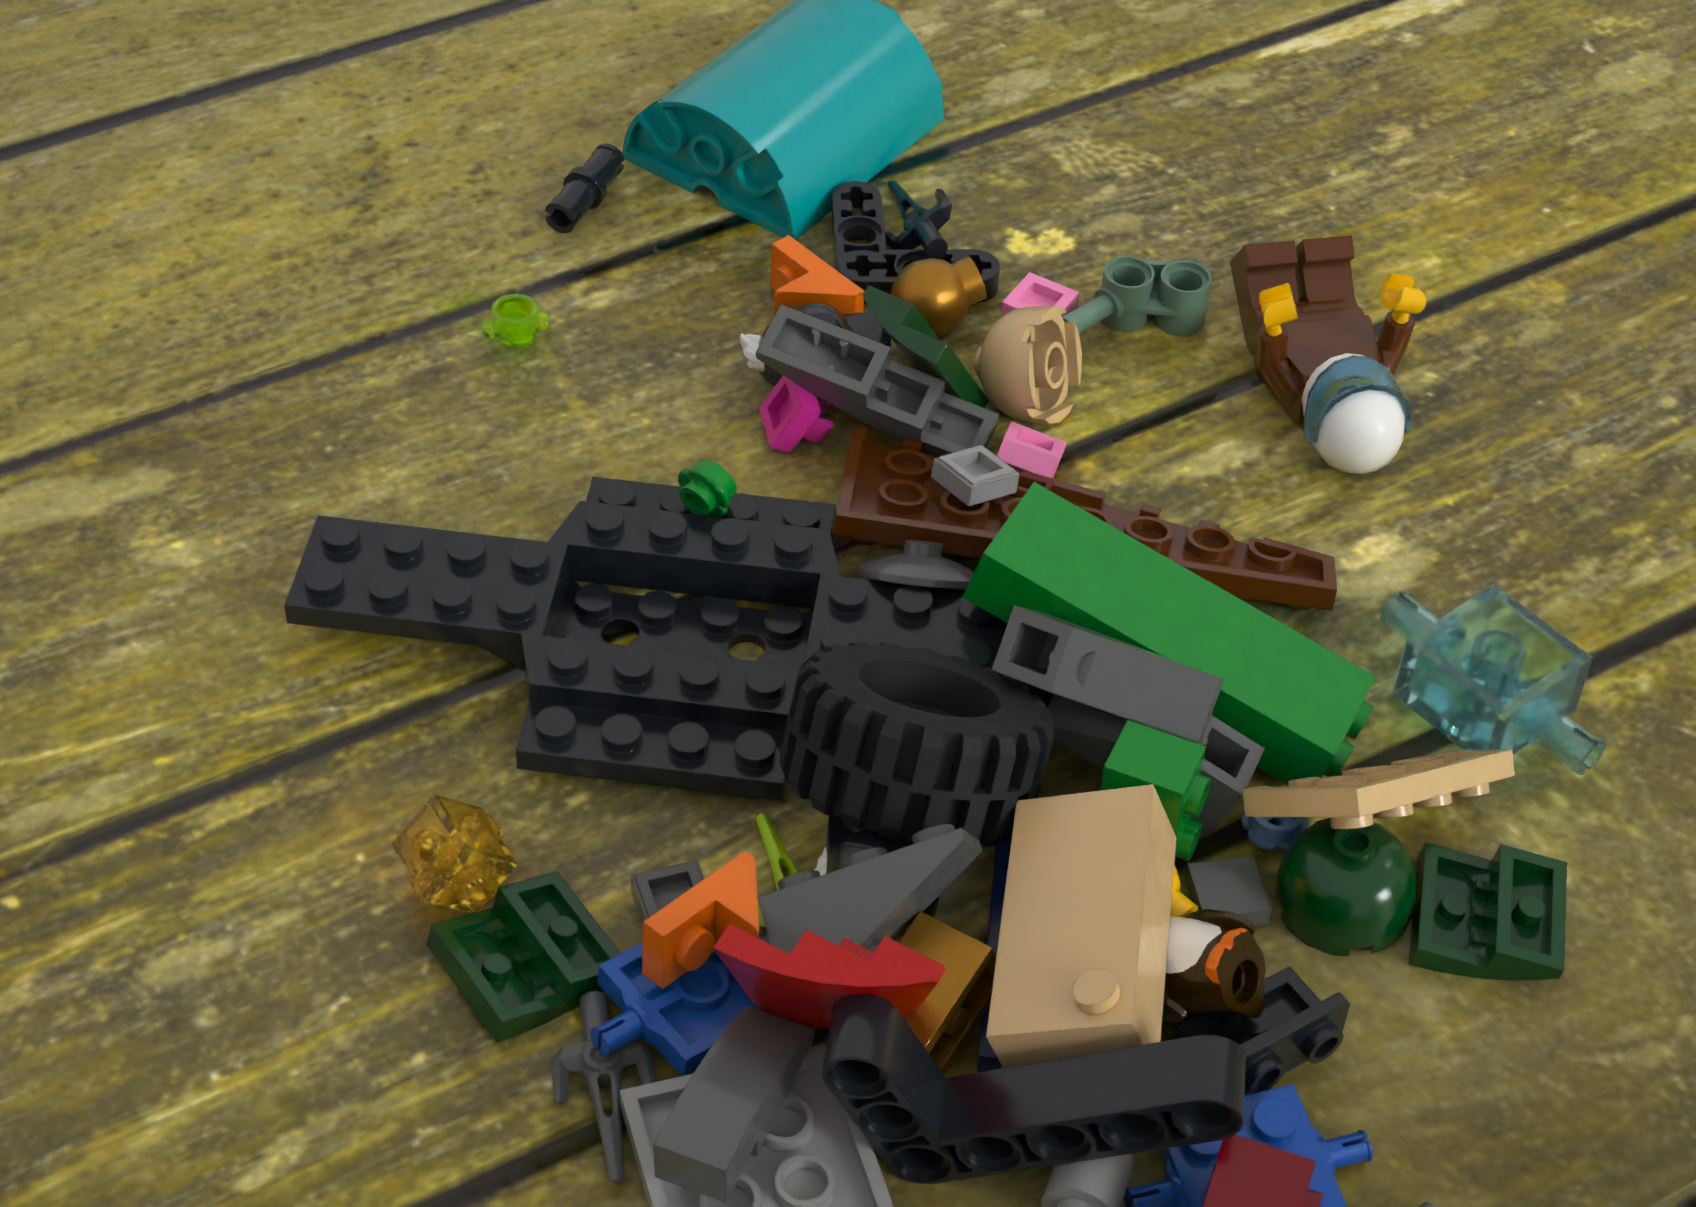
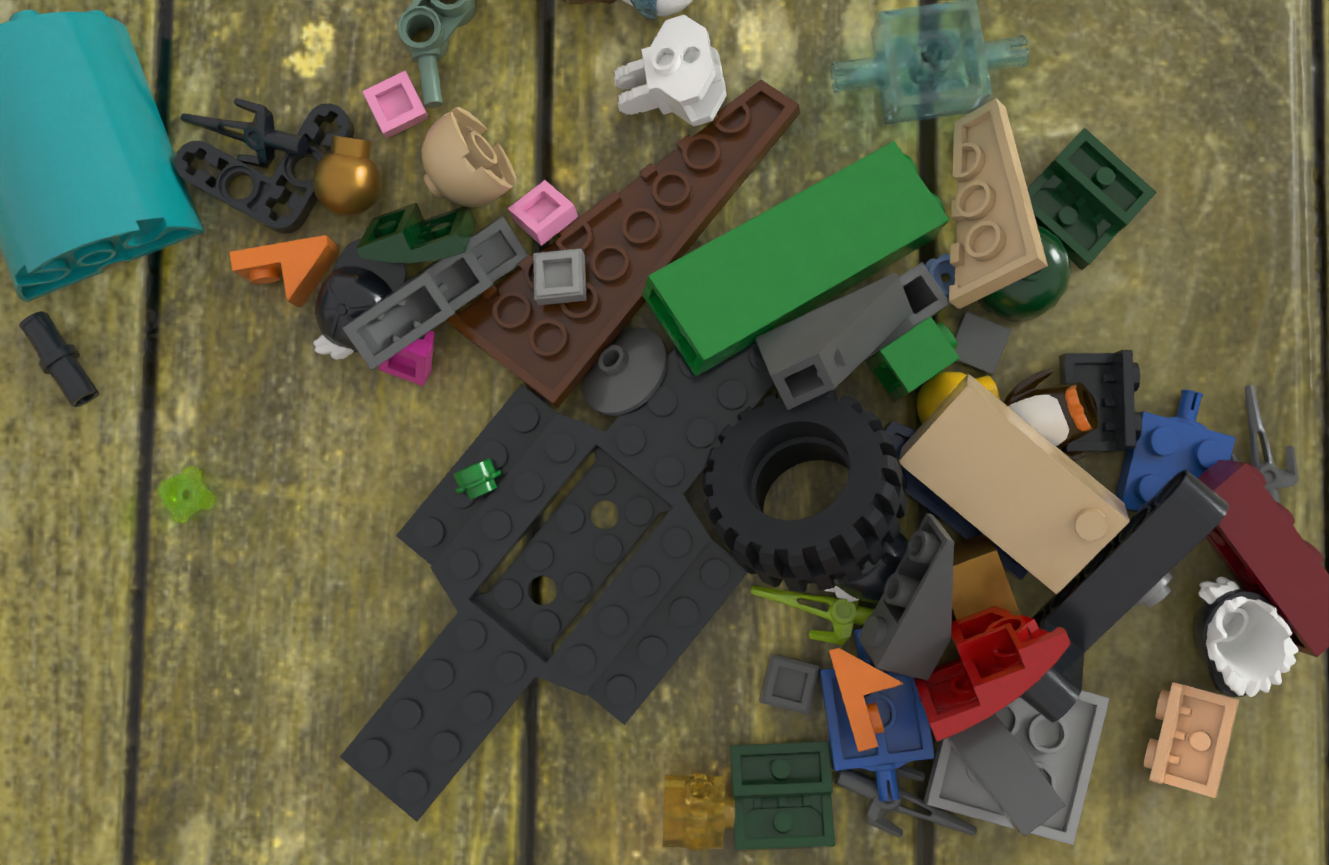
camera: 50 degrees left, 40 degrees up
none -> white hinge [614,14,727,127]

